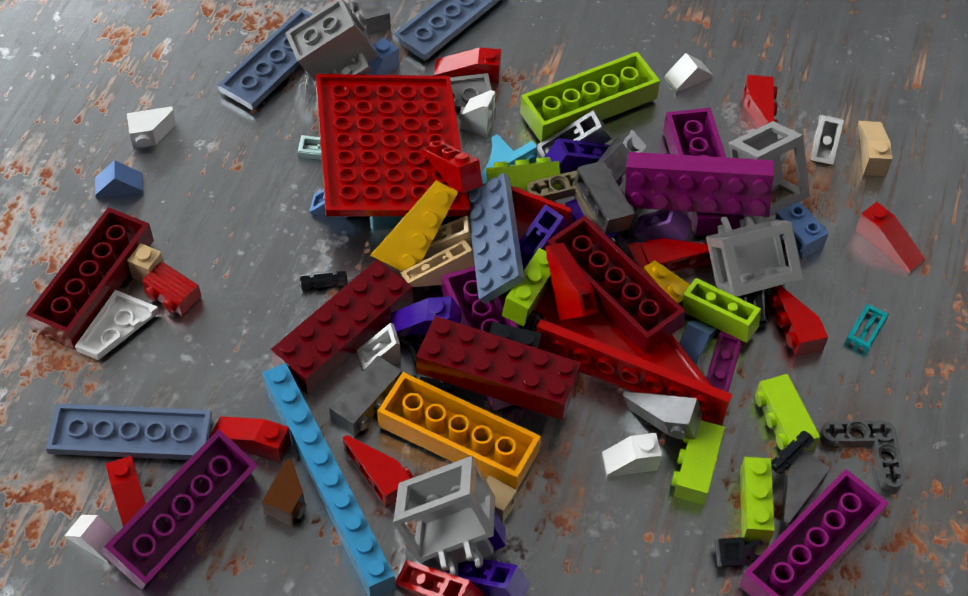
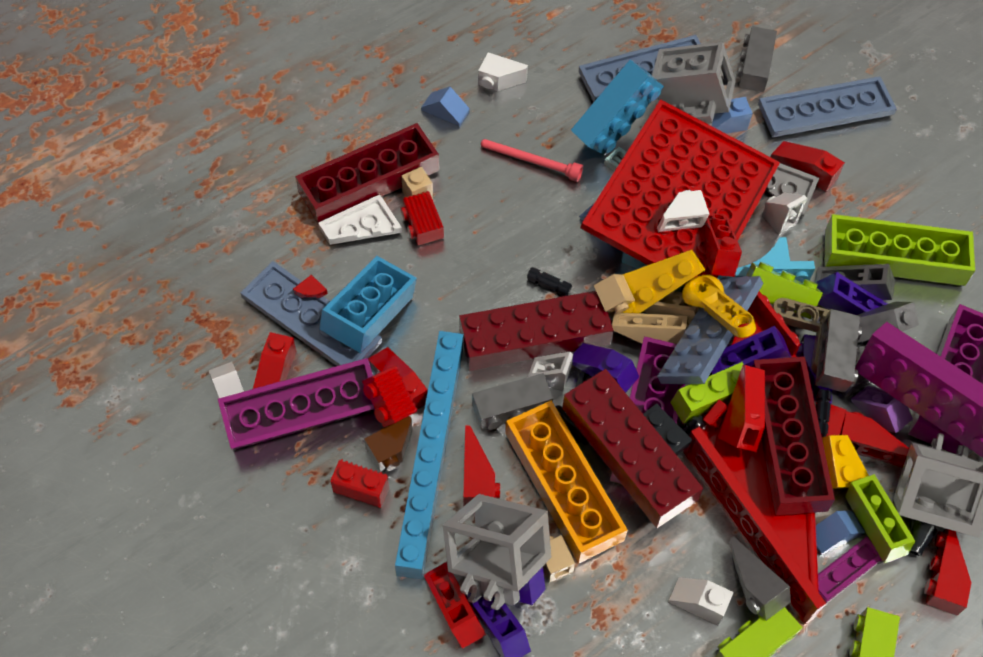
camera: 35 degrees right, 5 degrees up
none -> red tile [293,275,328,298]
none -> dark azure brick [319,256,417,353]
none -> red brick [330,459,389,508]
none -> red brick [362,365,417,427]
none -> coral piece [480,139,583,182]
none -> dark azure brick [571,59,664,155]
none -> tan brick [594,274,635,314]
none -> white slope [657,190,709,232]
none -> yellow beam [682,275,756,338]
none -> red tile [703,399,727,429]

